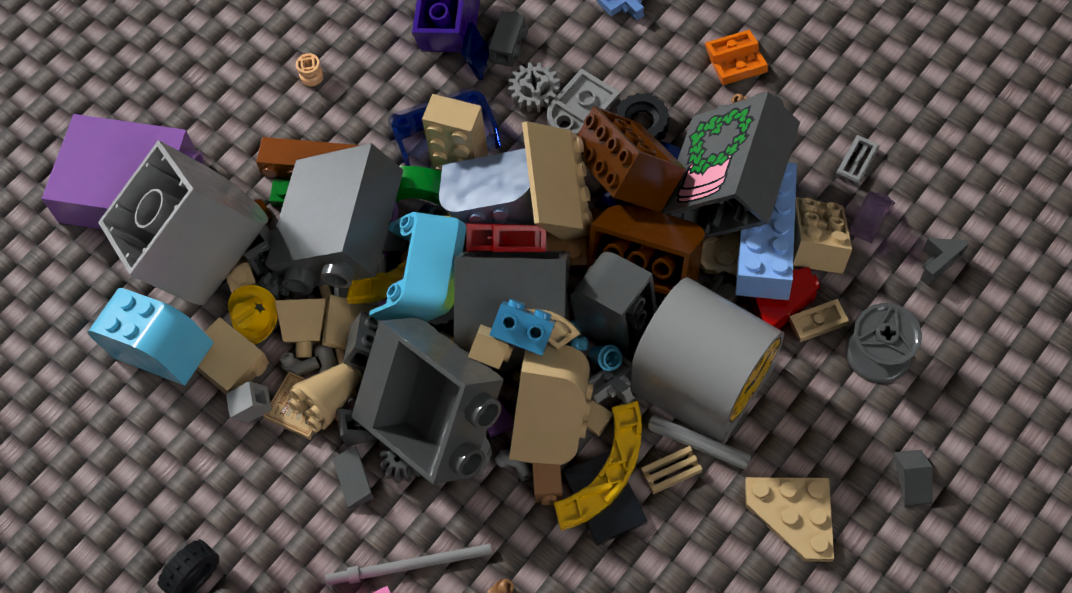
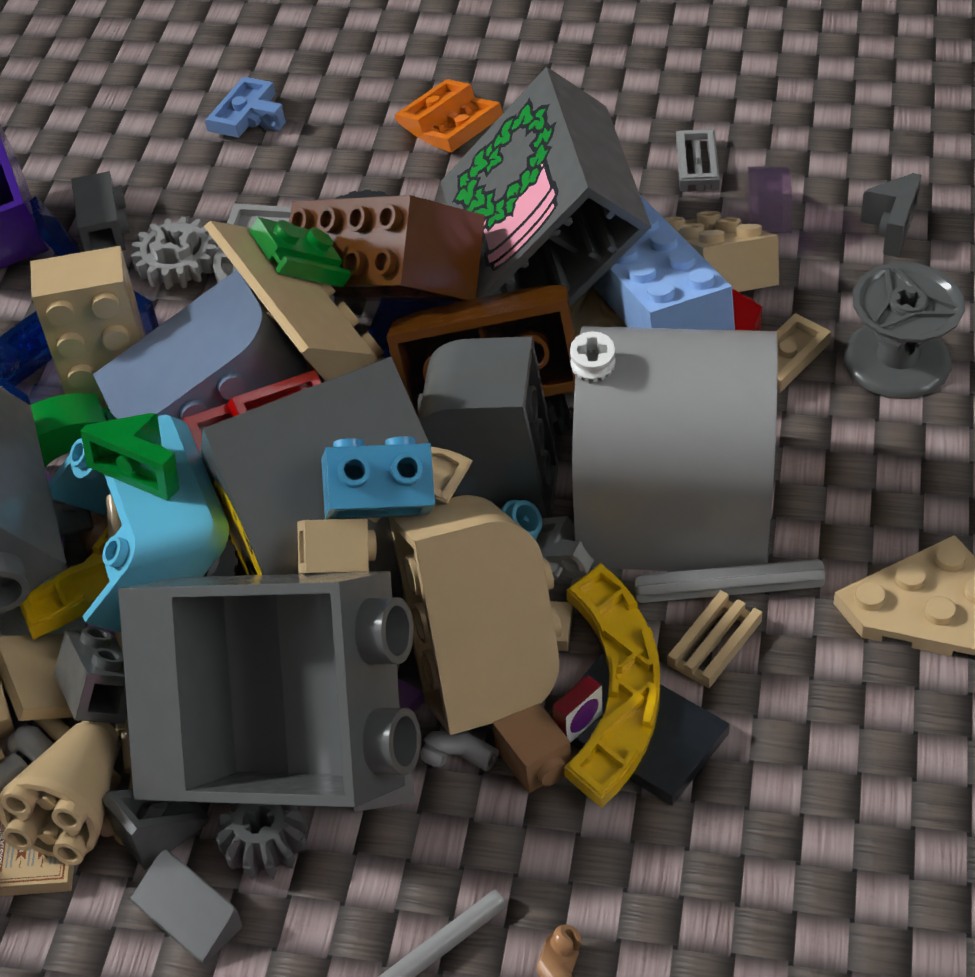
camera: 30 degrees left, 15 degrees down
none -> green slope [80,413,180,501]
none -> green plate [249,217,351,287]
none -> tile [553,675,603,743]
none -> white bush [570,331,615,382]

